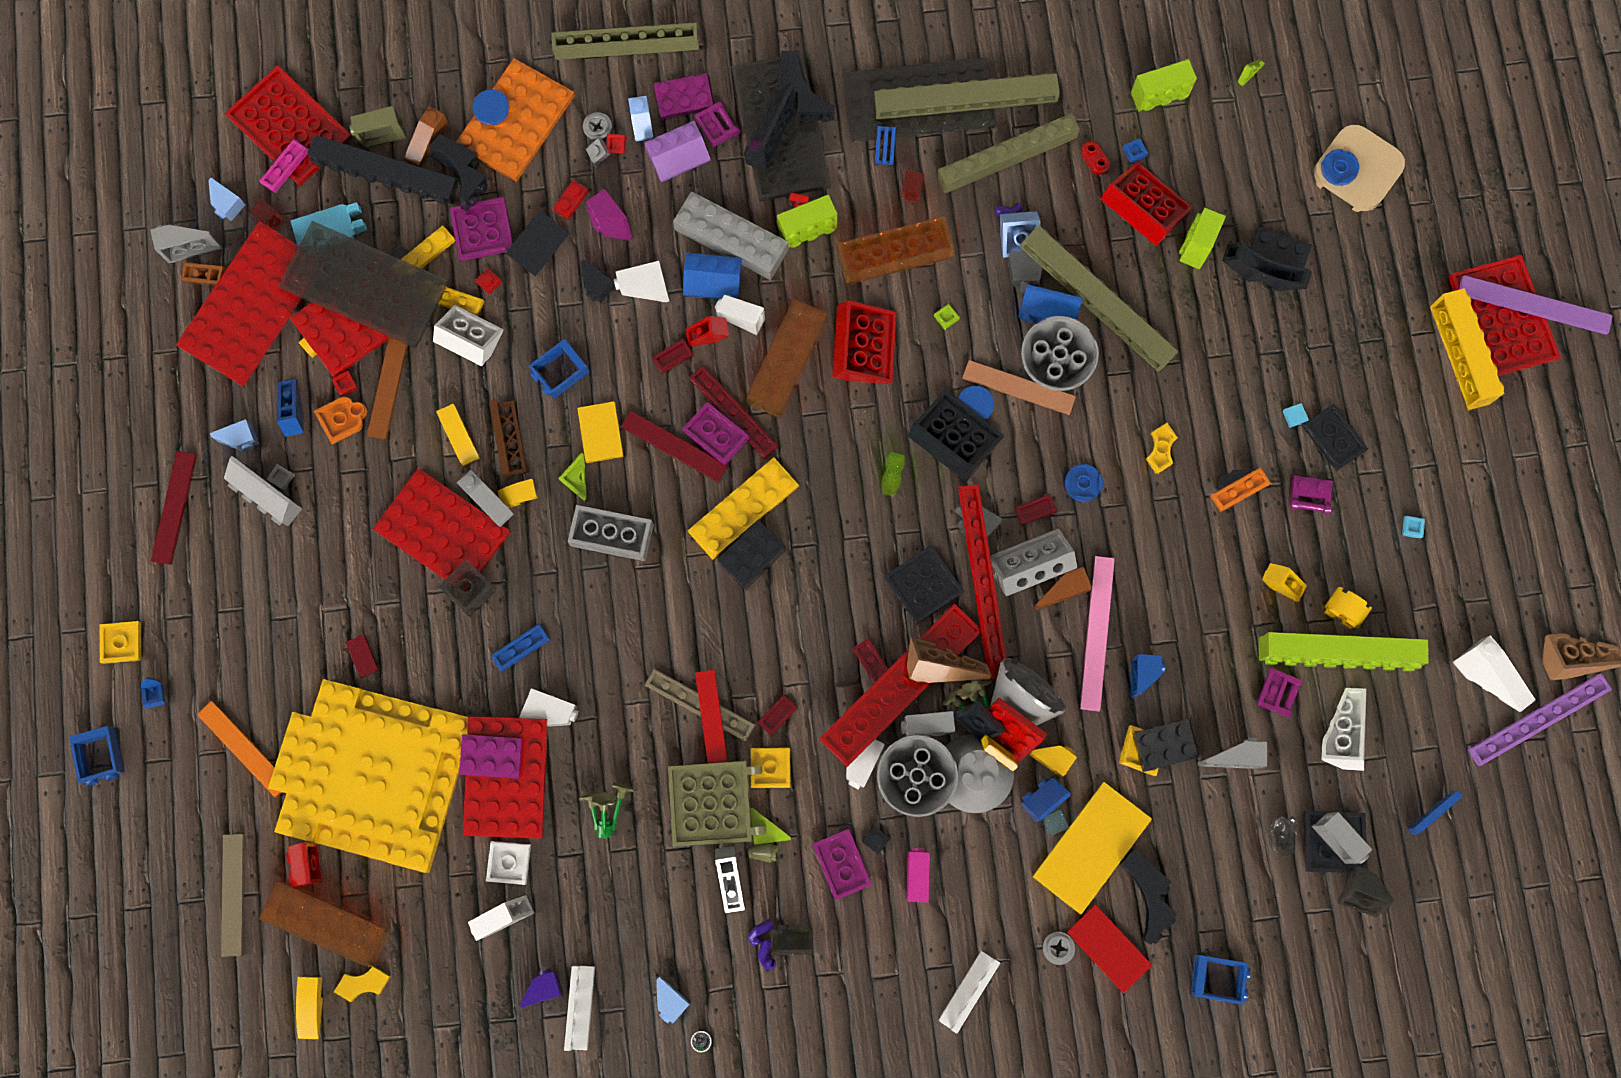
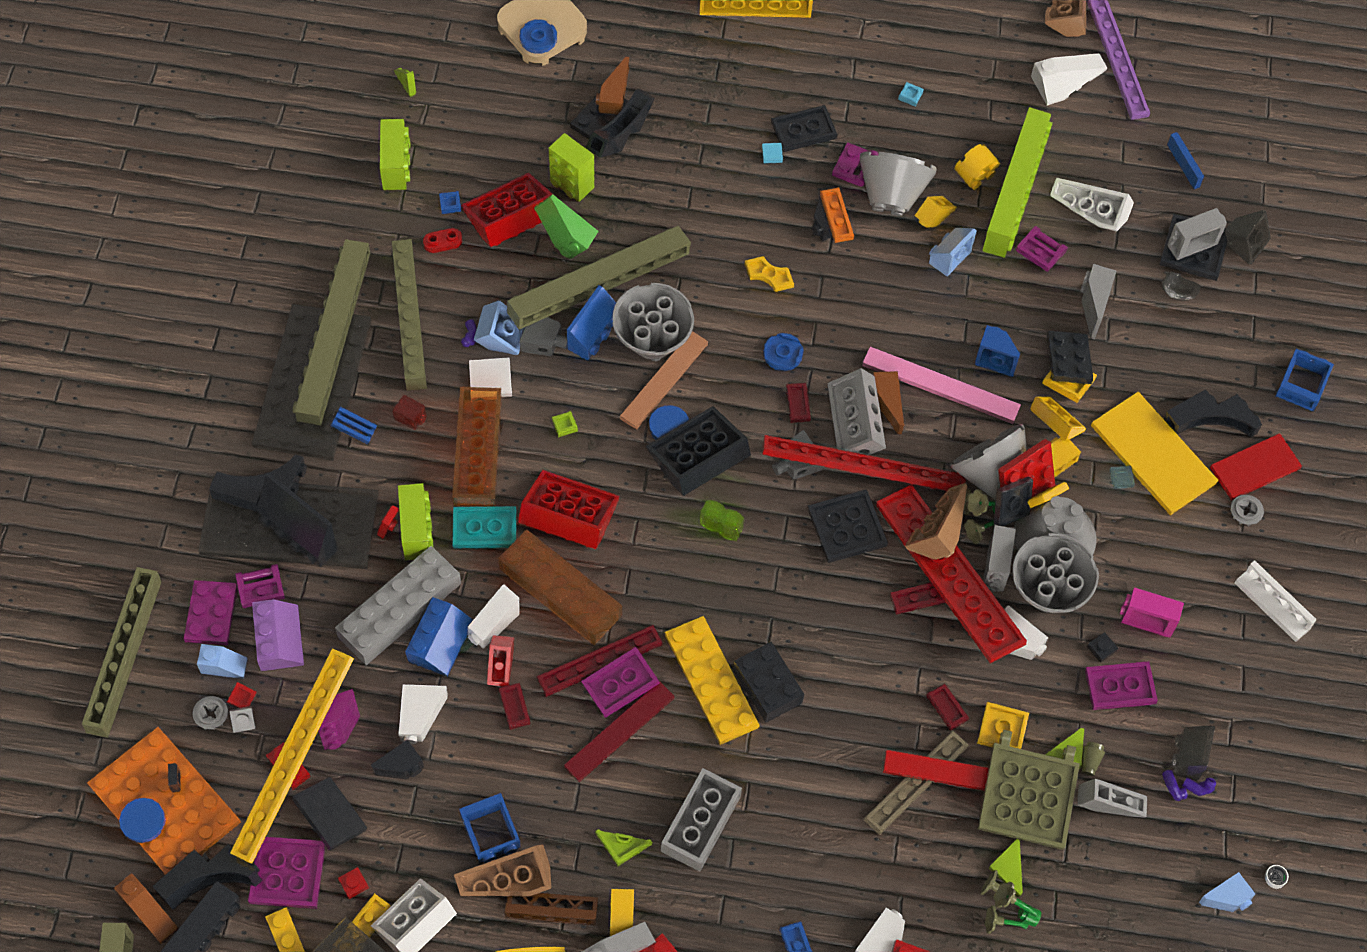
camera: 80 degrees left, 15 degrees down
yellow tile [577,402,624,463] -> none
blue slope [1021,778,1071,822] -> none
none -> black tile [168,763,181,792]
none -> yellow plate [230,648,354,863]
none -> teal plate [453,506,517,548]
none -> medium nougat wedge [454,845,551,896]
none -> white tile [469,358,512,399]
none -> bright green slope [534,194,599,259]
none -> dark orange slope [596,57,629,115]
none -> light grey cone [859,152,937,216]
none -> light blue slope [929,228,976,277]
none -> lime tile [989,839,1023,897]
none -> yellow slope [1030,397,1086,440]

